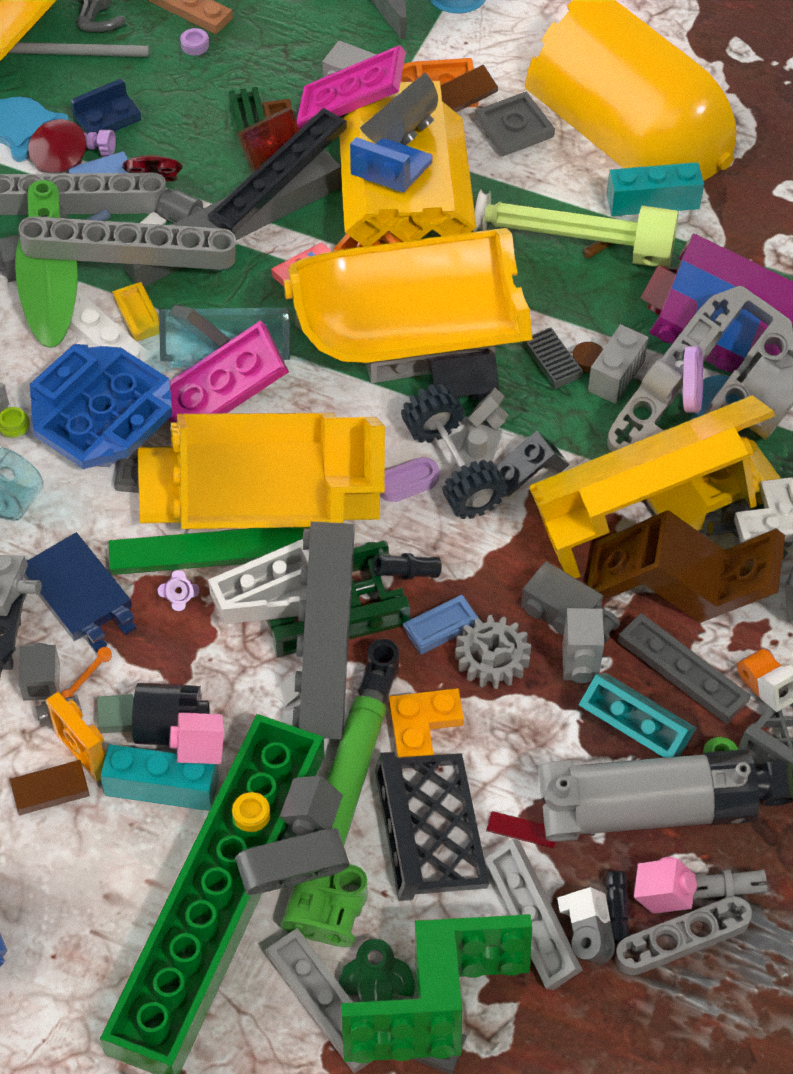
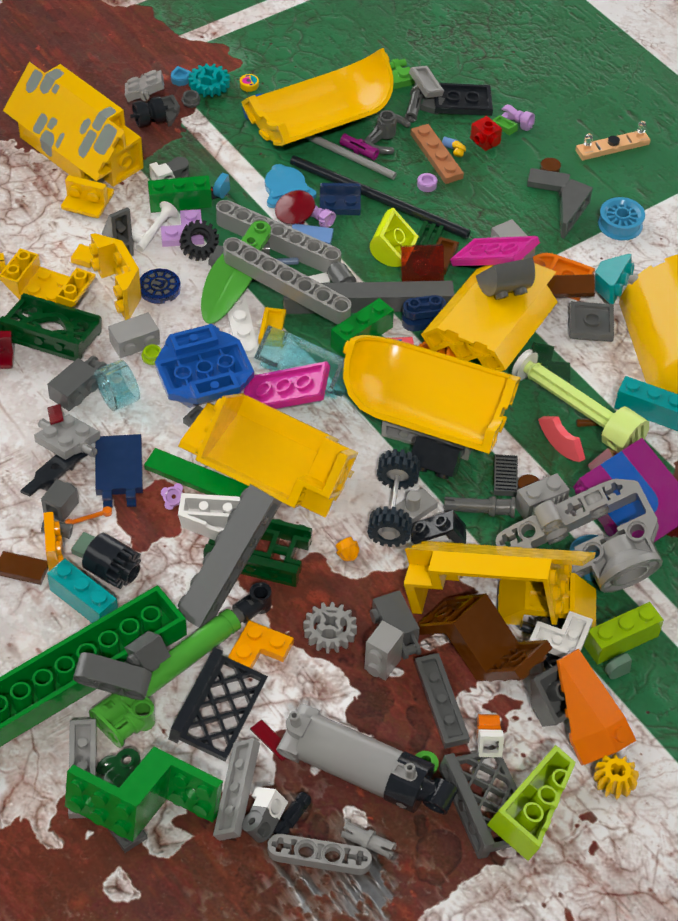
camera: 30 degrees right, 5 degrees down
dark red dish [122,155,183,182] -> none
dark grey tile [169,305,231,350] -> none
bright pink brick [170,713,224,764] -> none
black tile [208,108,347,234] -> none
yellow tile [232,792,270,832] -> none
blue bracket [350,137,433,193] -> none
black pin [372,553,442,580] -> none
lavender tile [380,457,439,502] -> none
medium blue tile [403,595,480,655] -> none
light grey tile [468,388,509,430] -> none
teal brick [579,673,696,758] -> none
bright pink brick [634,857,697,914] -> none
lavender tile [683,346,703,413] -> none
none -> black piece [290,155,471,239]
none -> green brick [330,298,394,359]
none -> light orange plate [335,537,359,561]
none -> magenta pin [340,133,380,161]
none -> neon yellow brick [370,207,419,267]
none -> dark blue brick [402,295,446,332]
none -> dark grey pin [444,496,515,518]
none -> clear green tile [531,342,555,367]
none -> coral tile [538,416,585,462]
none -> clear green tile [547,361,570,384]
none -> teal slope [595,254,635,304]

